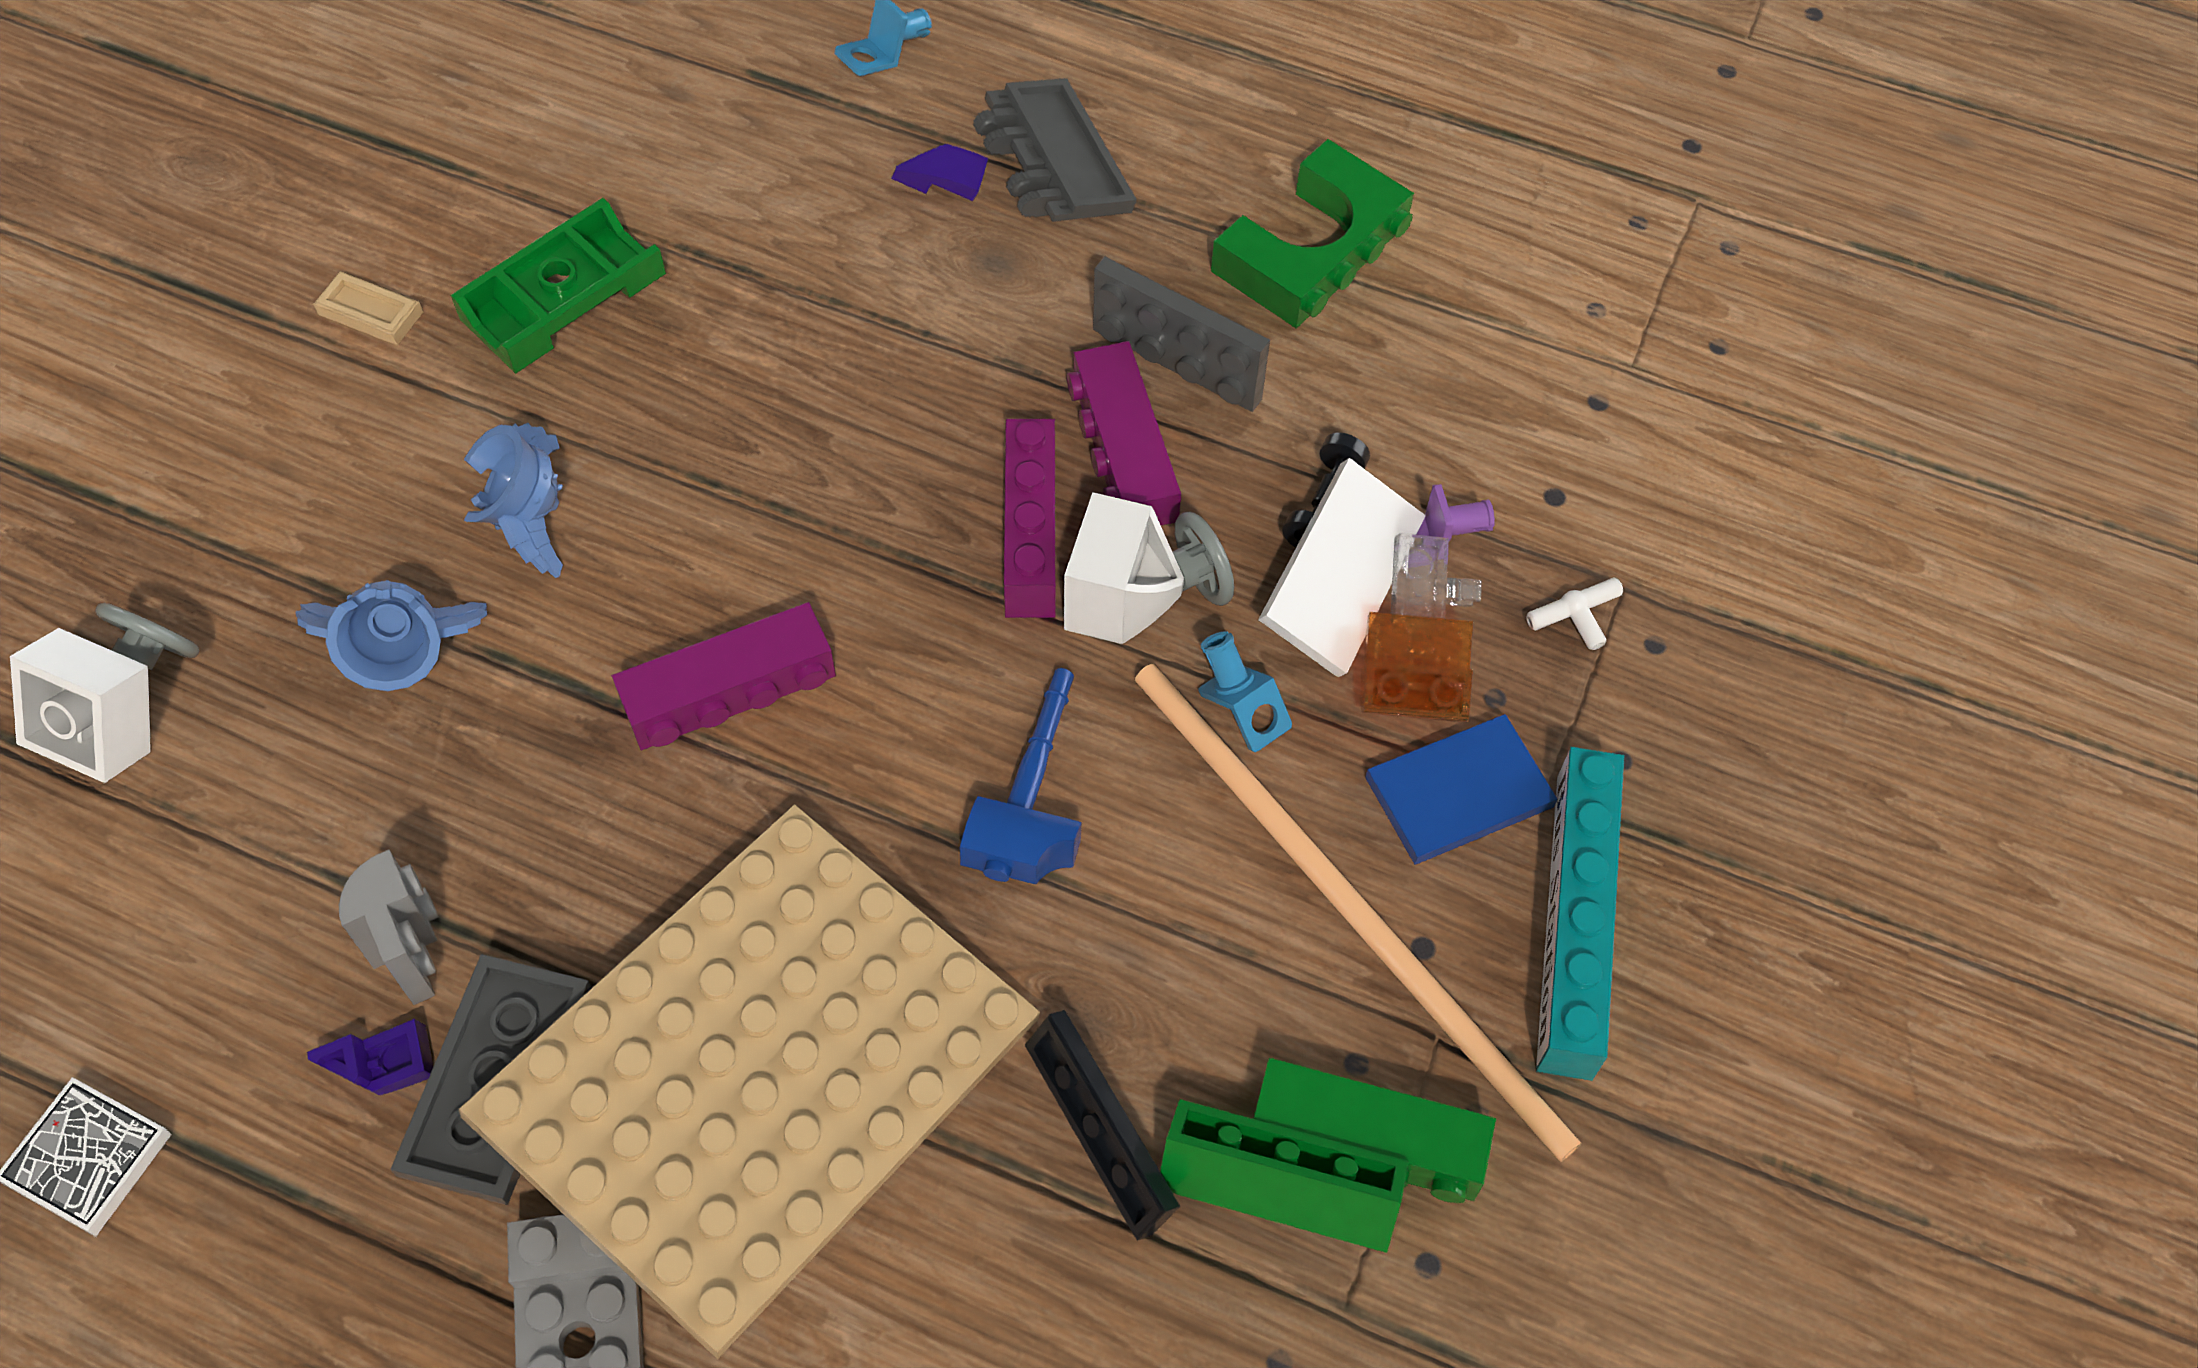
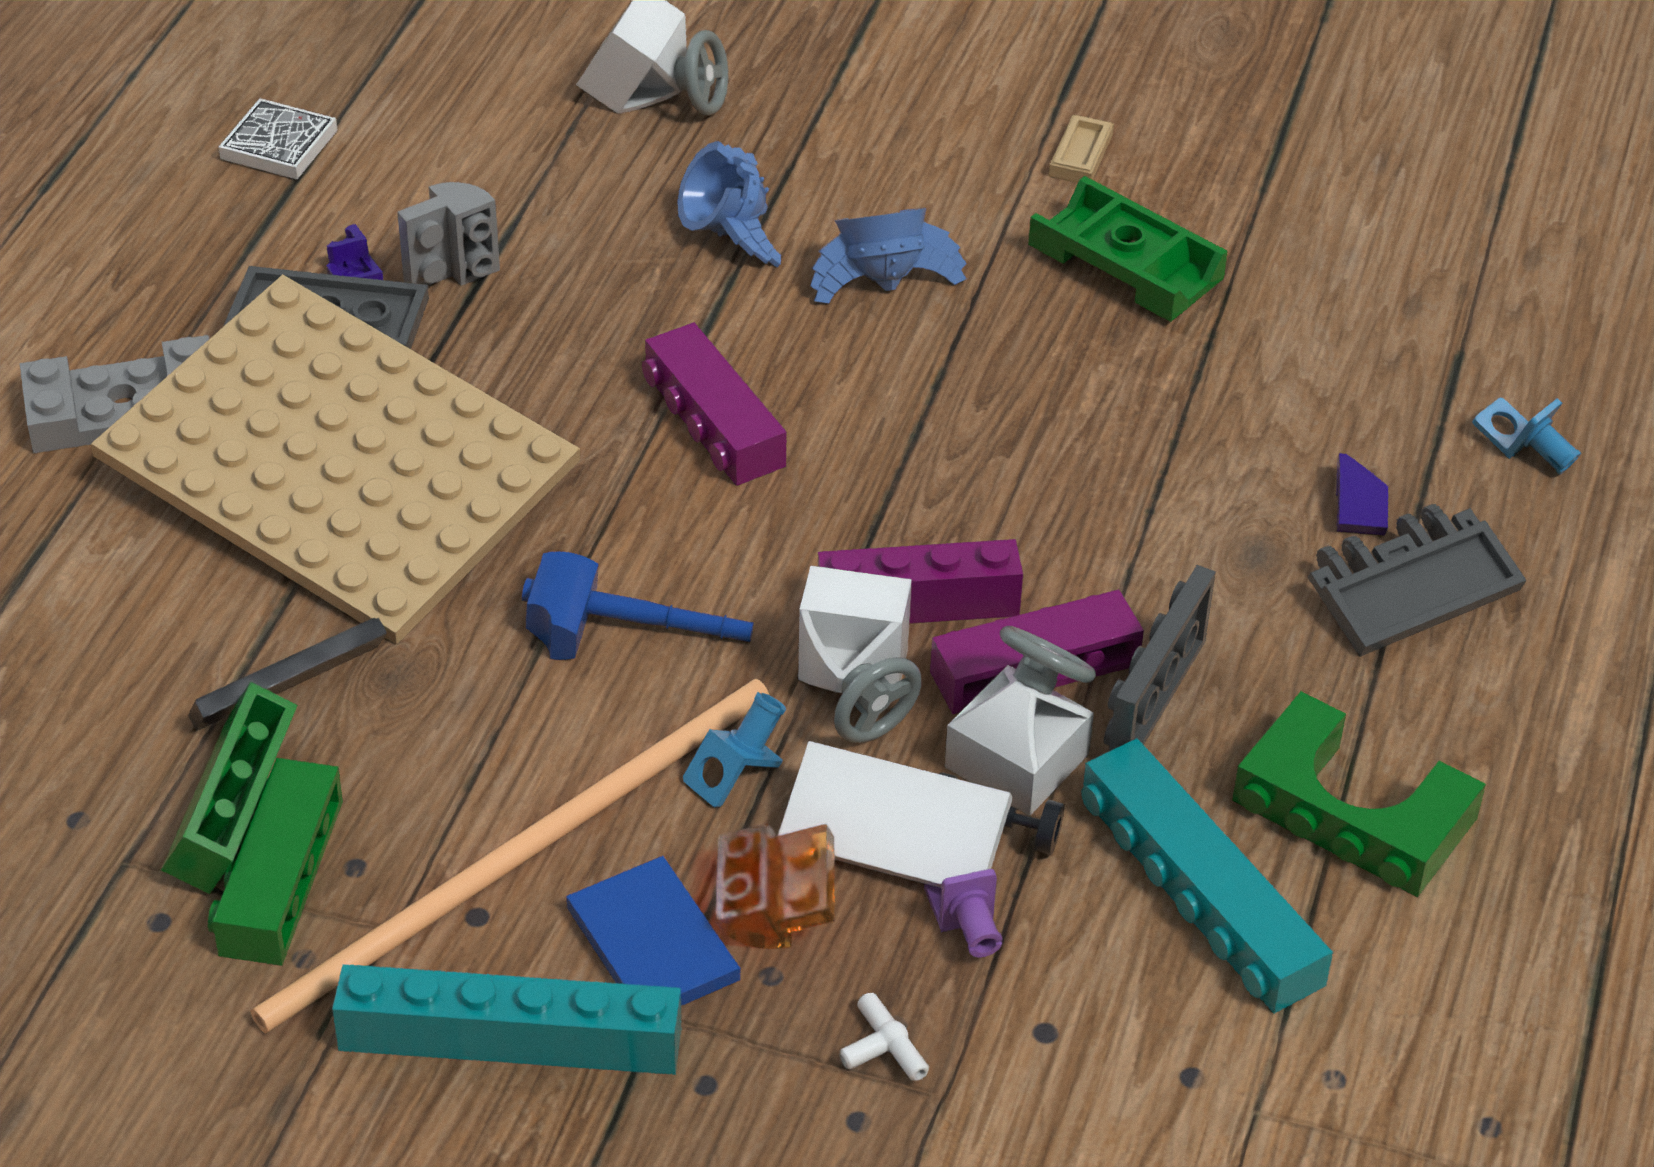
camera: 85 degrees right, 15 degrees down
clear plate [1389,533,1482,641] -> none
none -> white piece [945,626,1096,816]
none -> teal brick [1081,738,1333,1014]

